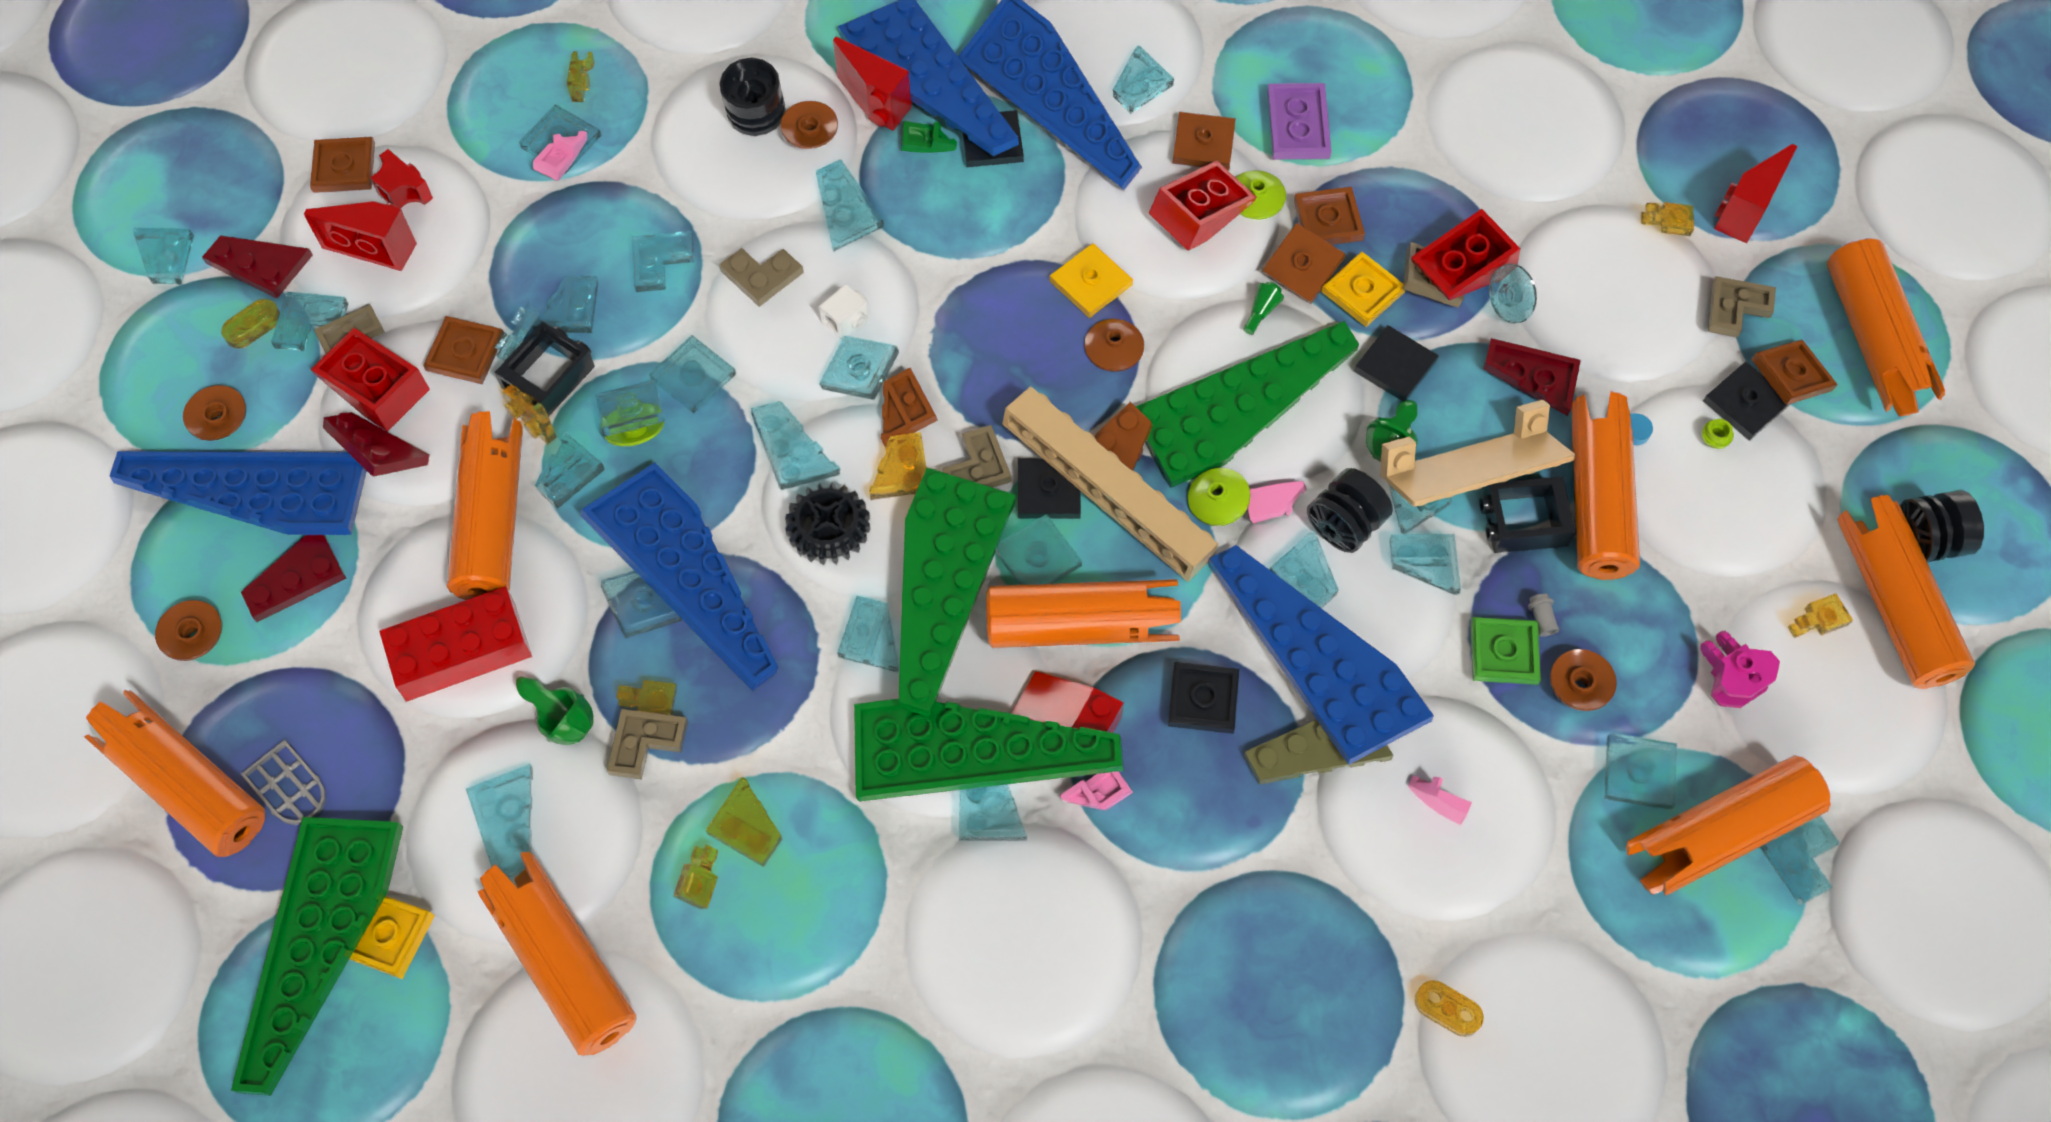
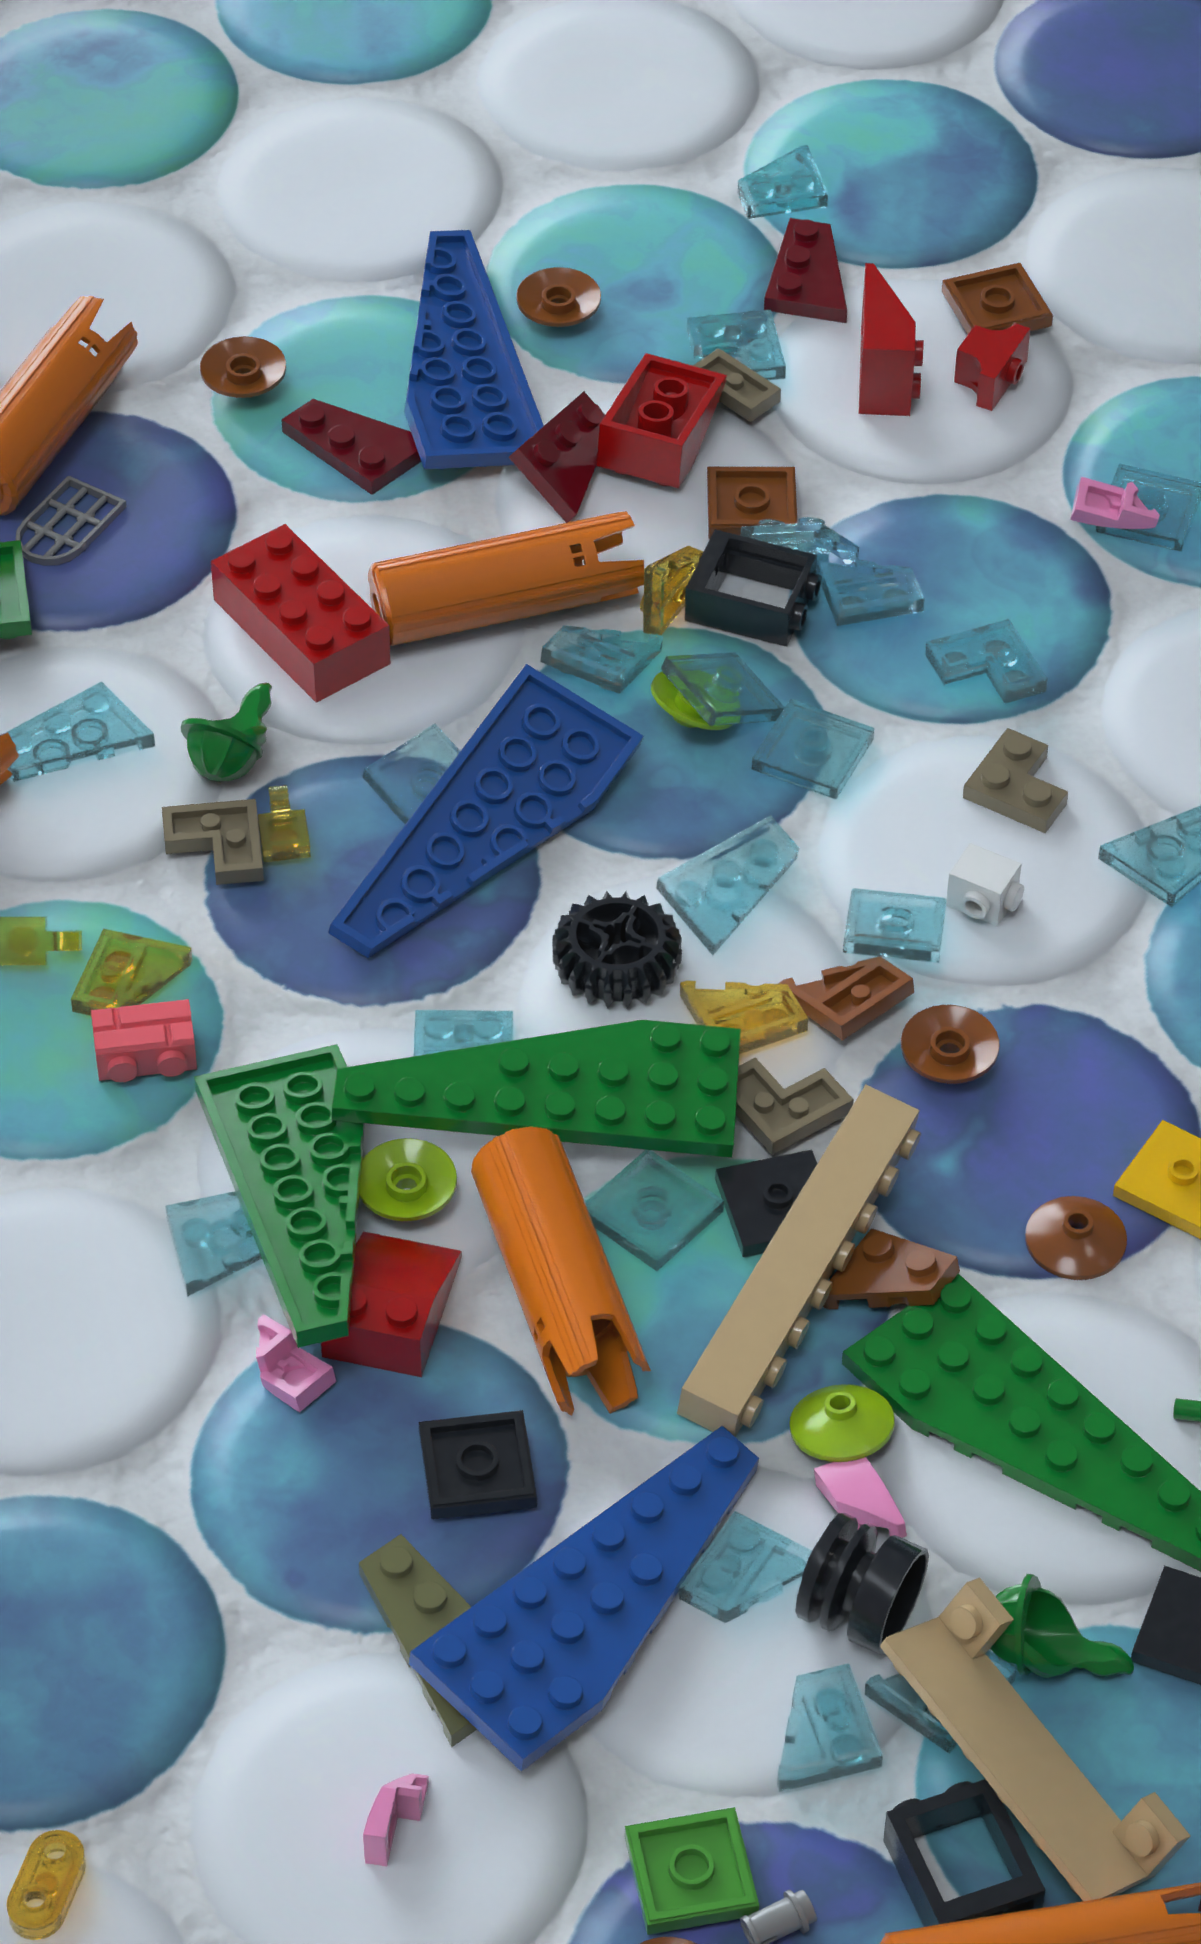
camera: 75 degrees right, 15 degrees down
clear yellow plate [221,299,281,348] -> none
none -> coral brick [91,999,197,1082]
none -> lime dish [359,1138,457,1221]
none -> dark orange dish [901,1005,1000,1084]

